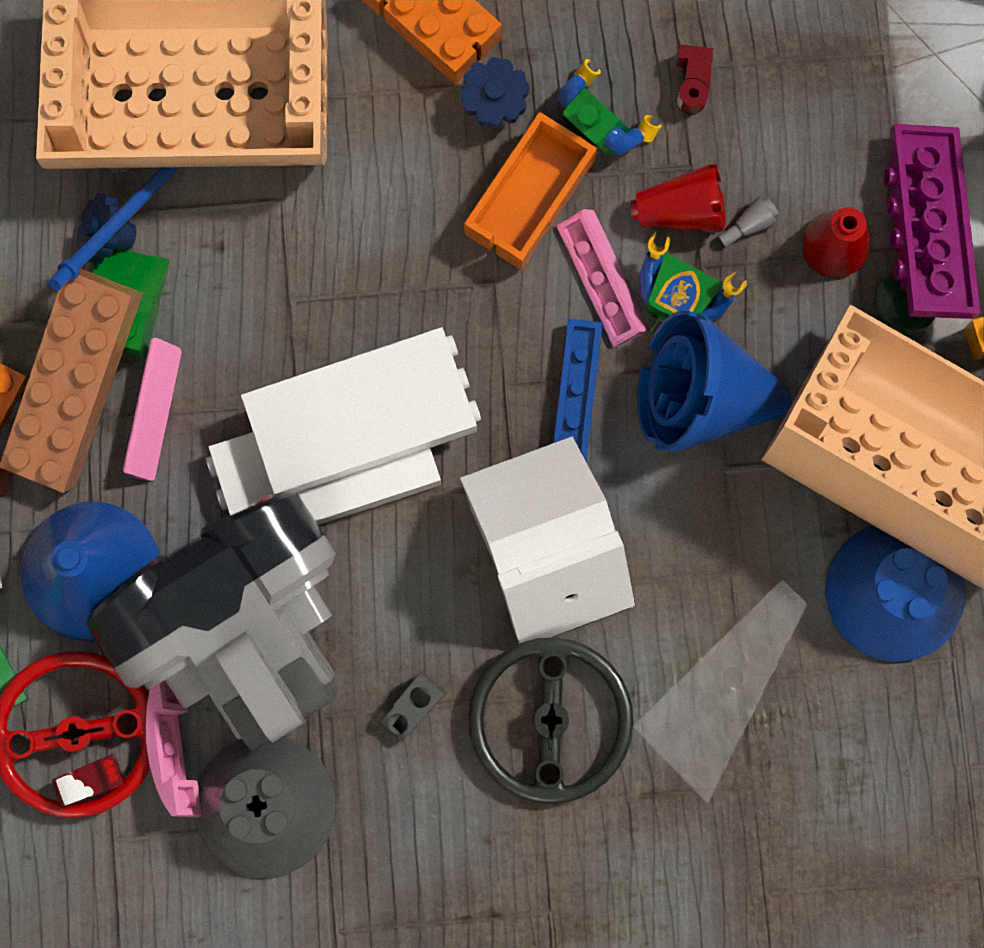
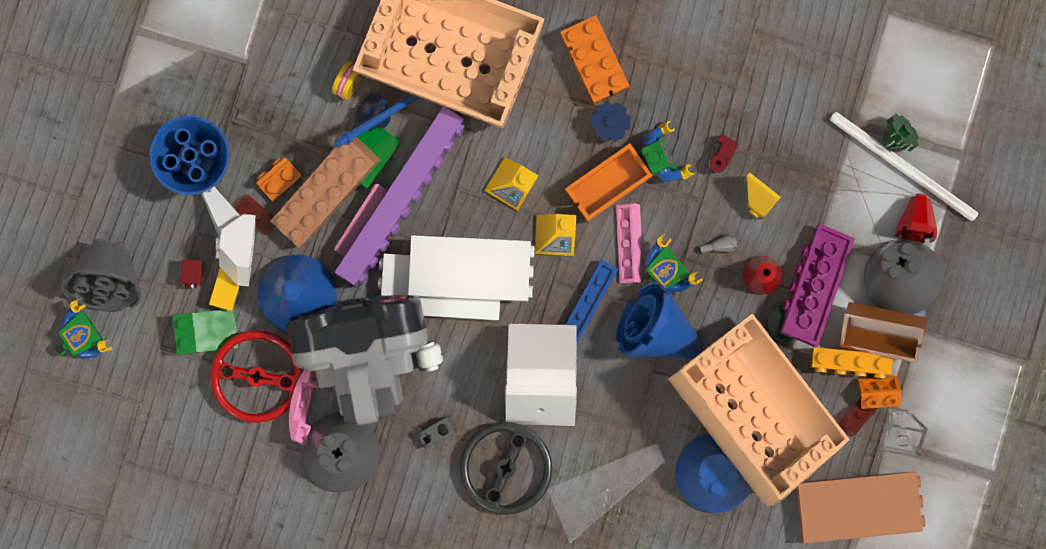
camera: 25 degrees right, 5 degrees up
dark red leg [52,753,126,807] -> none
red cone [631,163,726,233] -> none
none -> yellow head [332,61,362,100]
none -> medium lavender brick [335,106,465,287]
none -> white head [415,341,443,371]
none -> yellow slope [484,157,538,211]
none -> yellow slope [535,214,576,256]
none -> yellow slope [744,173,781,219]

